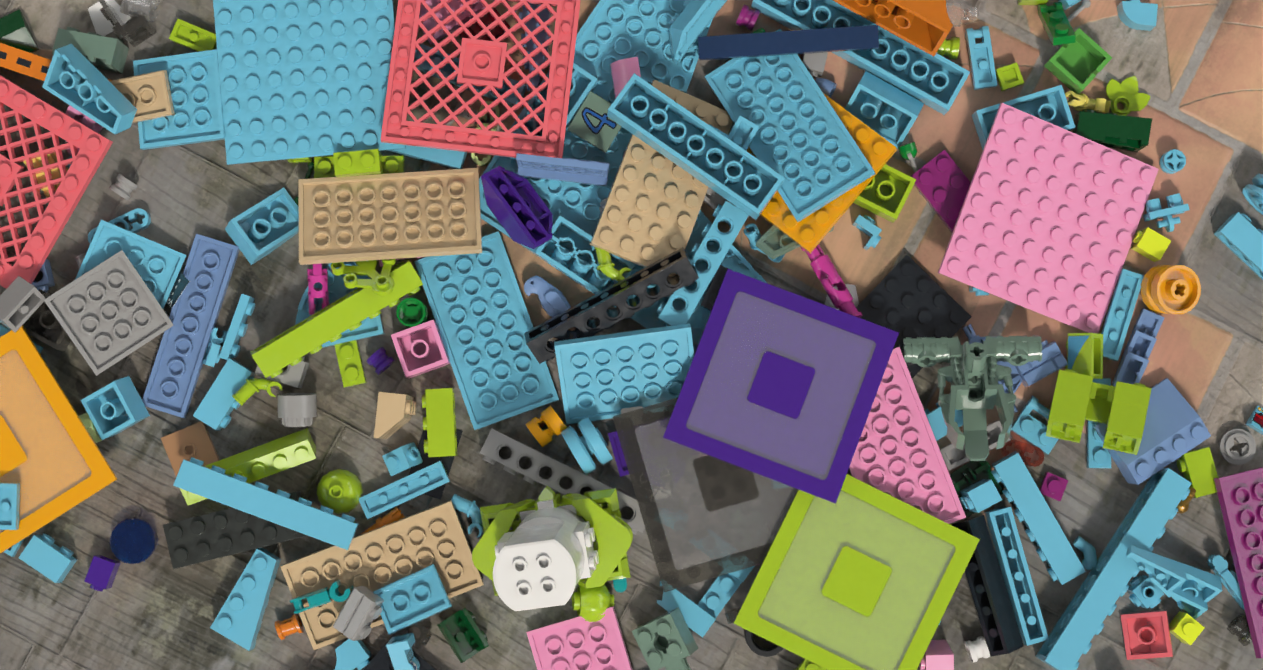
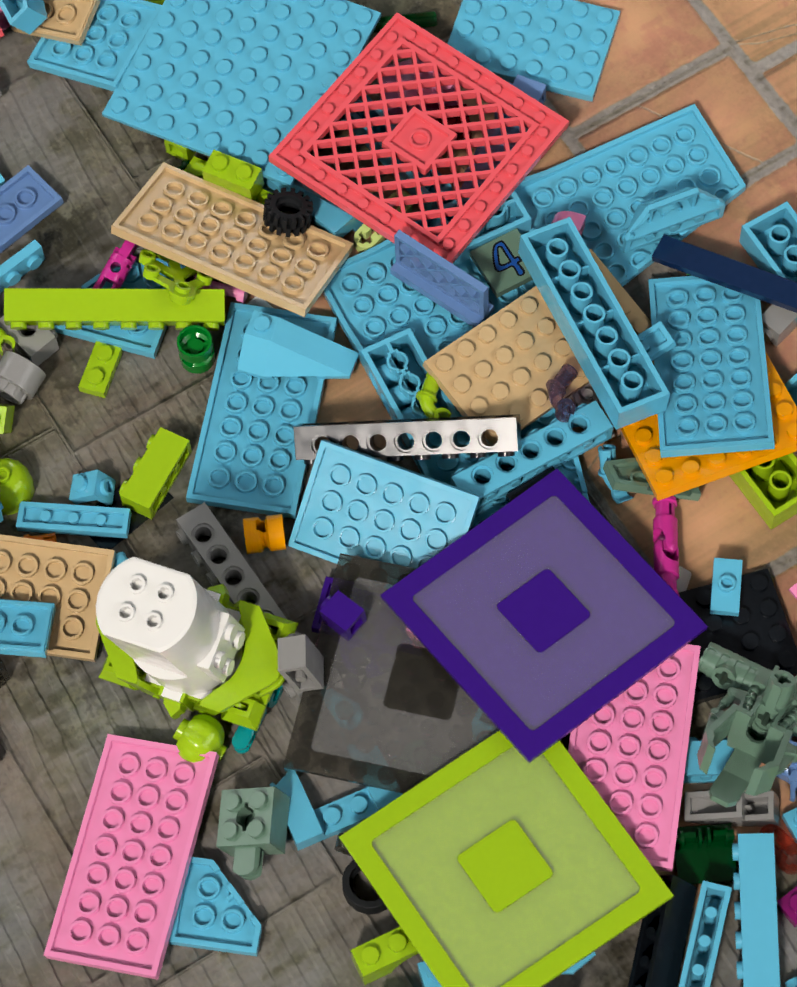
camera: 35 degrees right, 20 degrees down
medium azure slope [225,187,299,265] -> none
dark purple wheel [366,347,395,375] -> none
tan slope [374,392,417,439] -> none
bright pink brick [391,320,451,379] -> none
dark green bracket [437,607,489,663] -> none
dark purple wedge [481,166,553,249] -> none
medium blue animal [524,275,571,318] -> none
medium azure wheel [561,416,613,475] -> none
magenta wheel [736,4,760,32] -> none
medium blue hose [815,78,837,98] -> none
medium azure bracket [852,215,882,250] -> none
medium azure brick [959,479,1002,513] -> none
none -> medium azure wedge [237,310,359,379]
none -> black tyre [263,188,313,237]
none -> light grey brick [278,633,324,693]
none -> dark purple brick [320,590,367,641]
none -> clear purple piece [546,364,578,422]
none -> medium azure plate [710,557,743,616]

